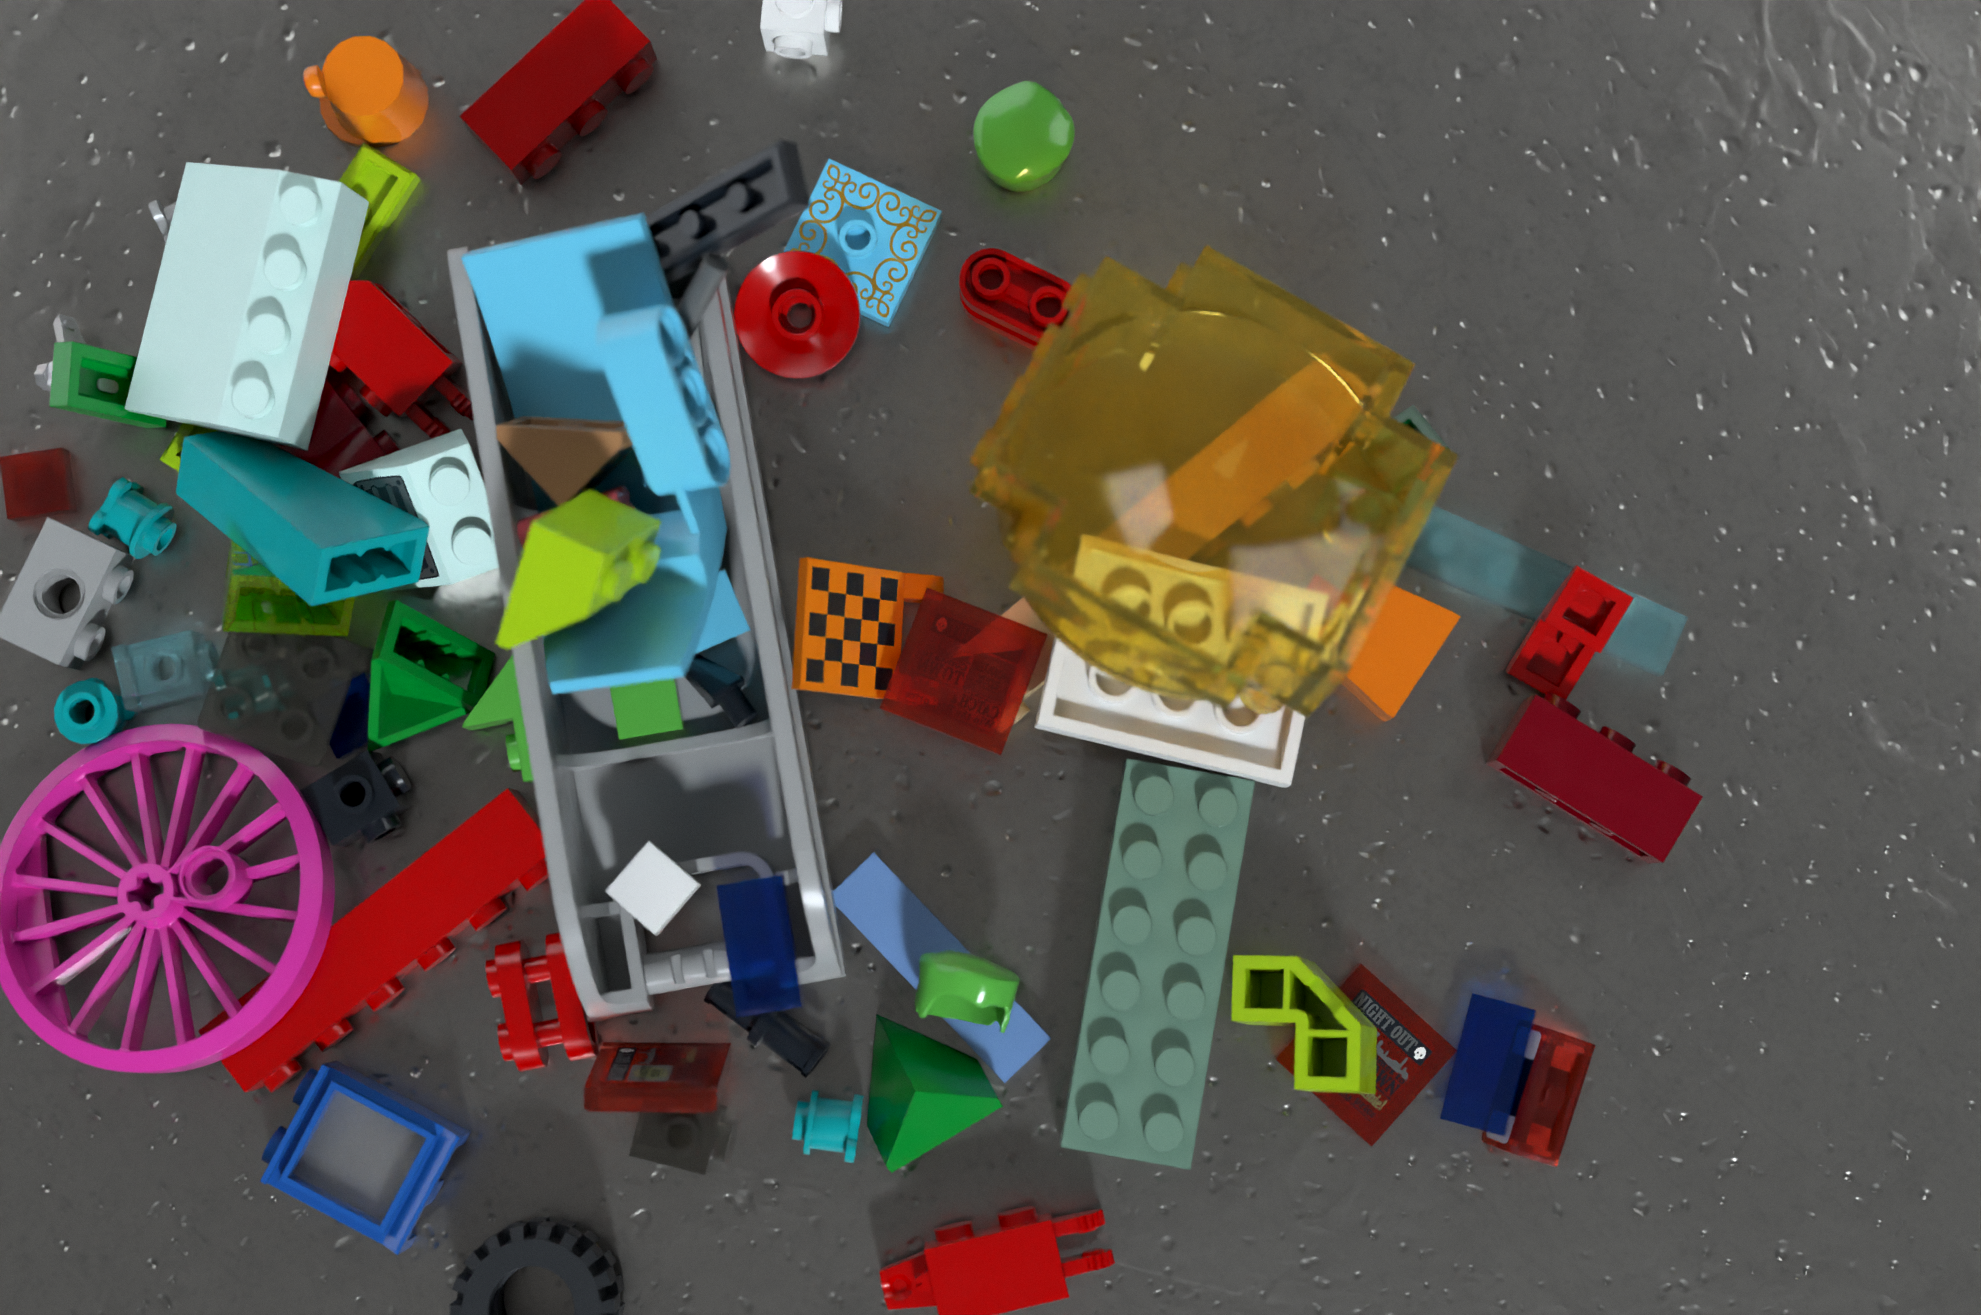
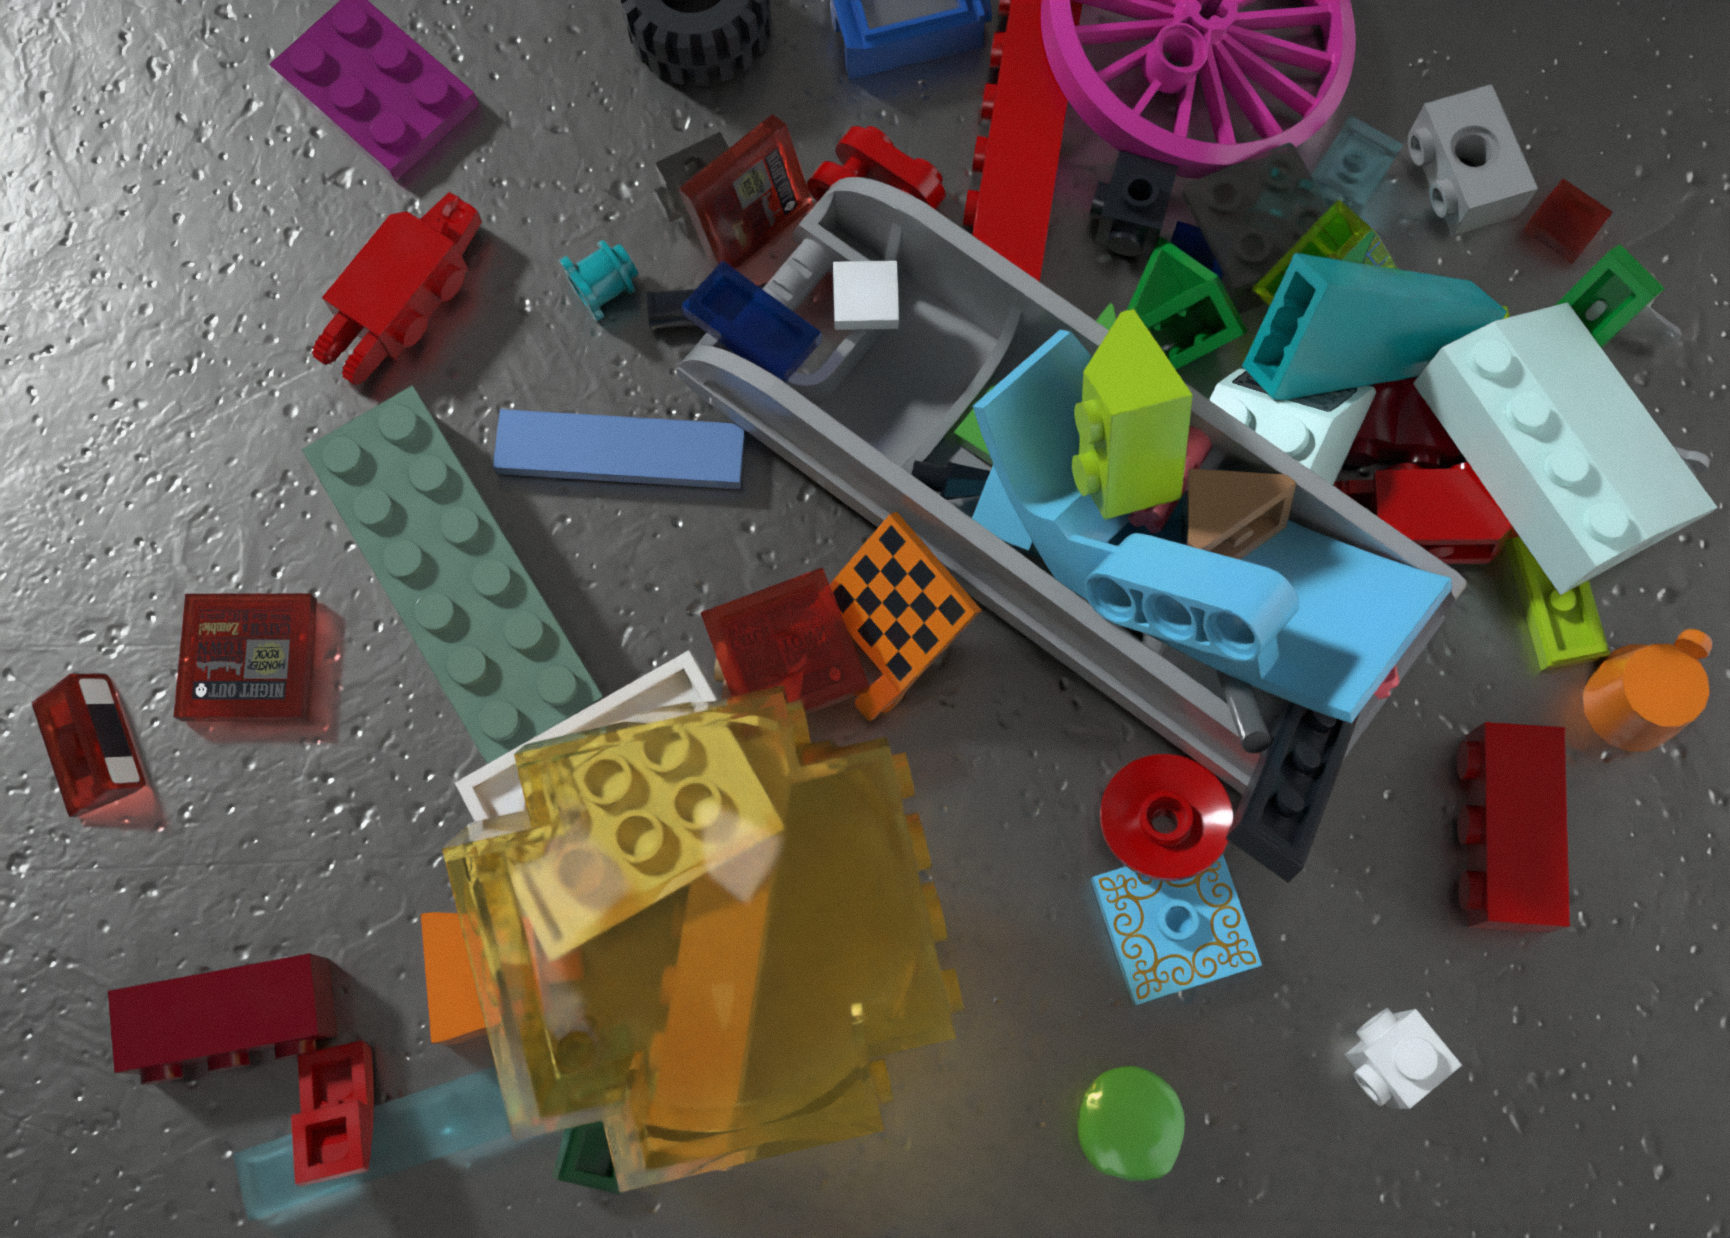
camera: 140 degrees right, 10 degrees down
teal brick [54,678,139,744] -> none
teal brick [88,477,177,559] -> none
green slope [867,1014,1003,1173] -> none
bright green hair [915,950,1020,1033] -> none
red brick [959,248,1081,354] -> none
lime brick [1231,955,1377,1094] -> none
clear blue tile [1440,993,1537,1137] -> none

